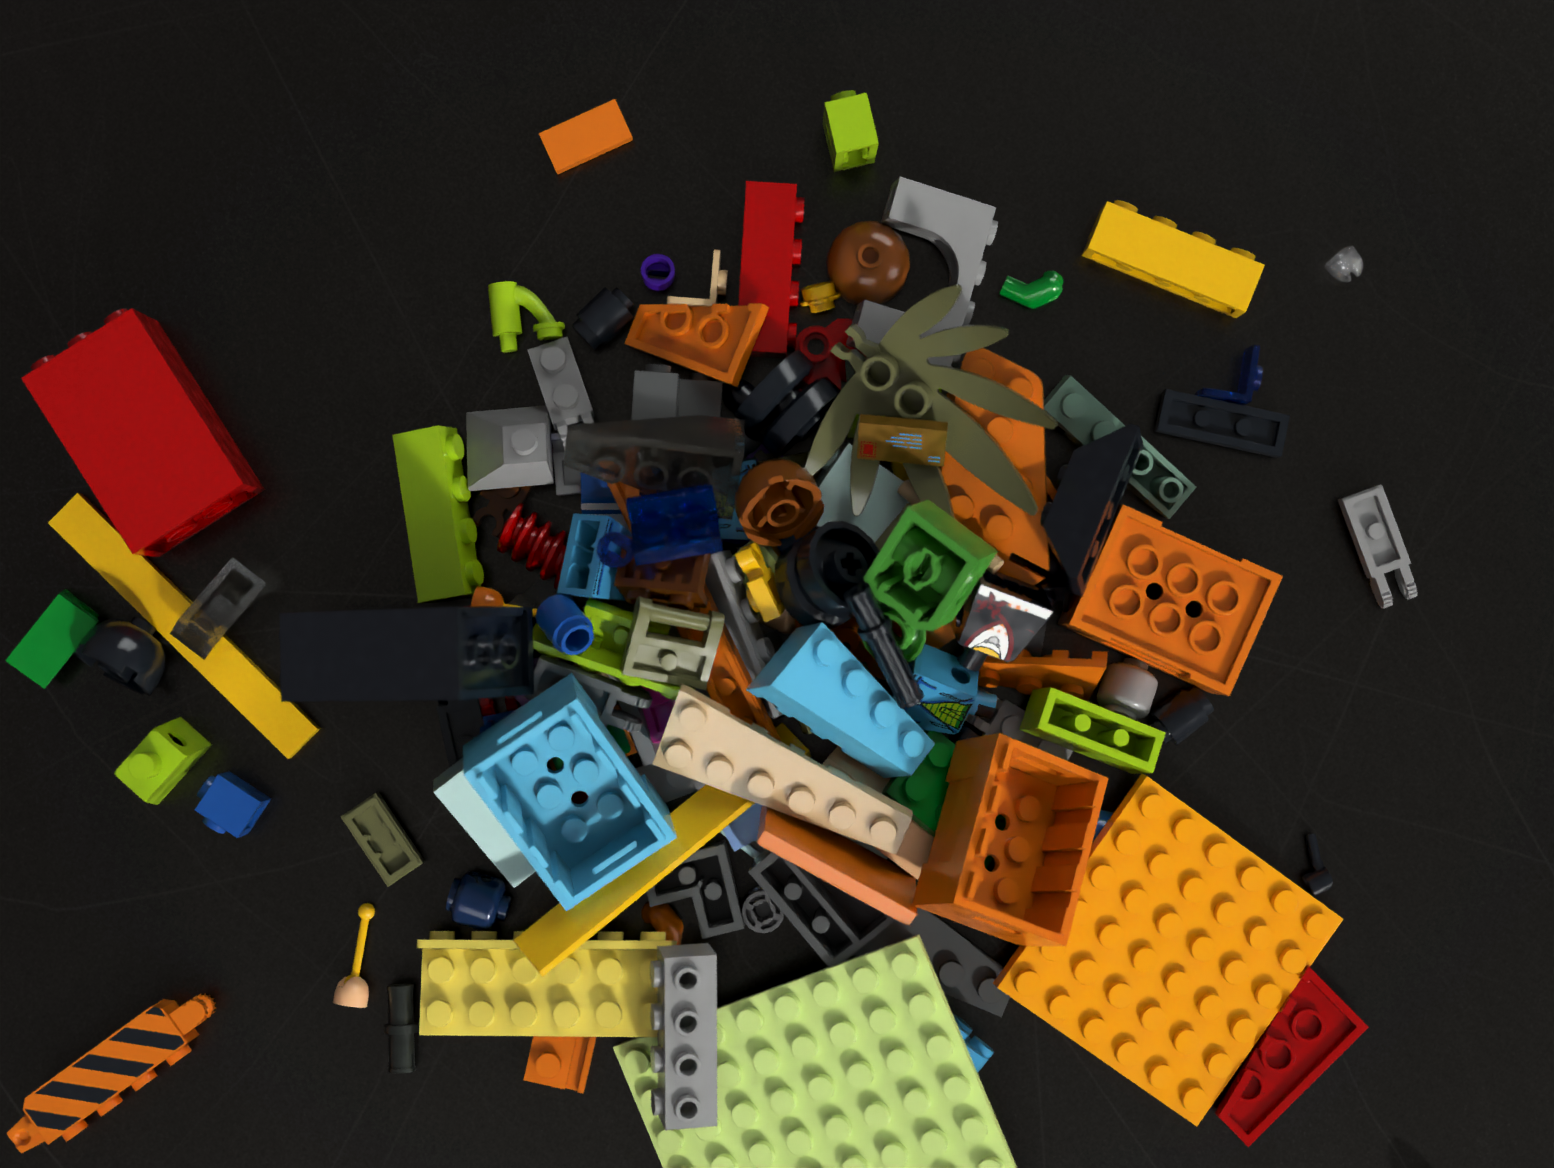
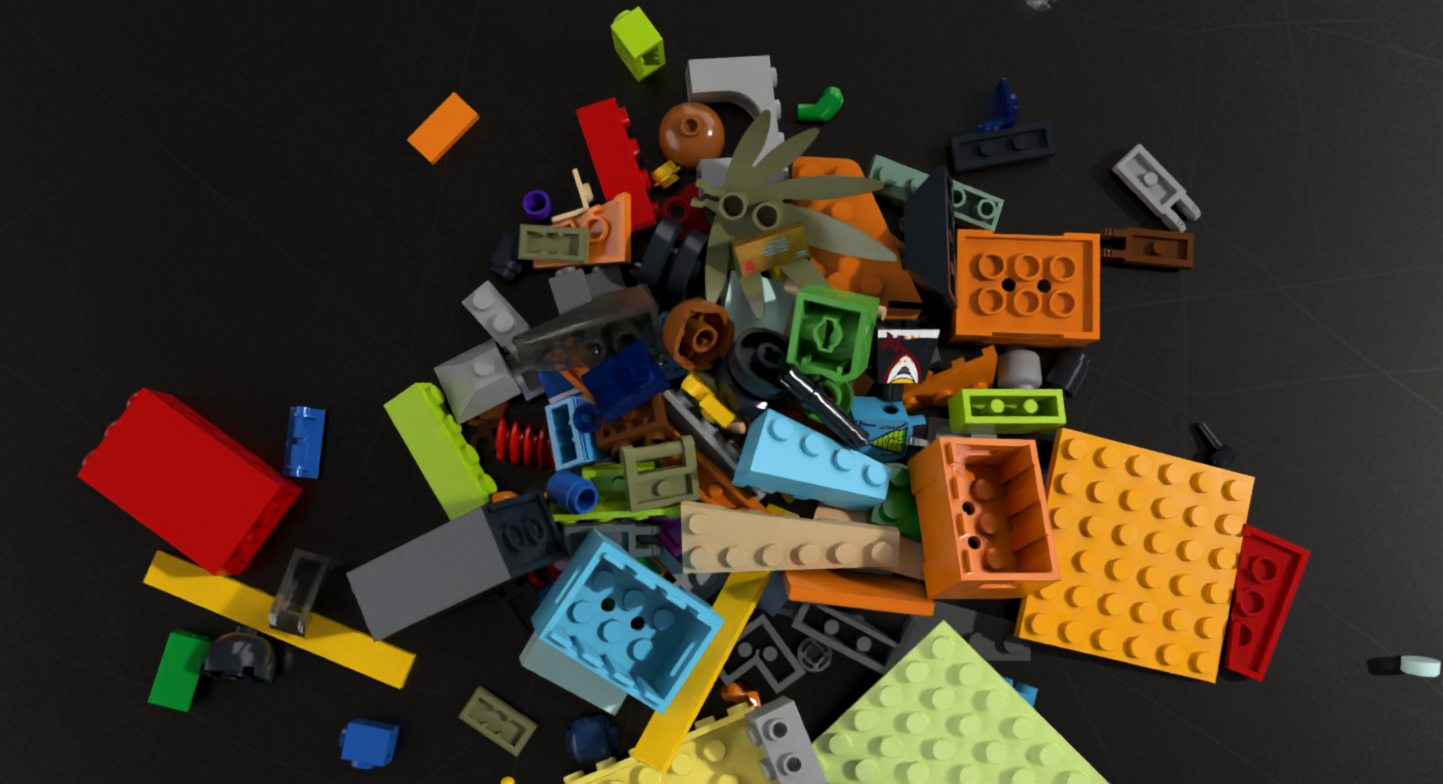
camera: 20 degrees left, 5 degrees down
lime torso [114,717,212,805] -> none
lime plant [488,281,565,352] -> none
yellow brick [1082,200,1265,318] -> none
none -> blue hinge [282,406,326,479]
none -> olive plate [518,224,591,264]
none -> reddish brown hinge [1096,227,1194,270]

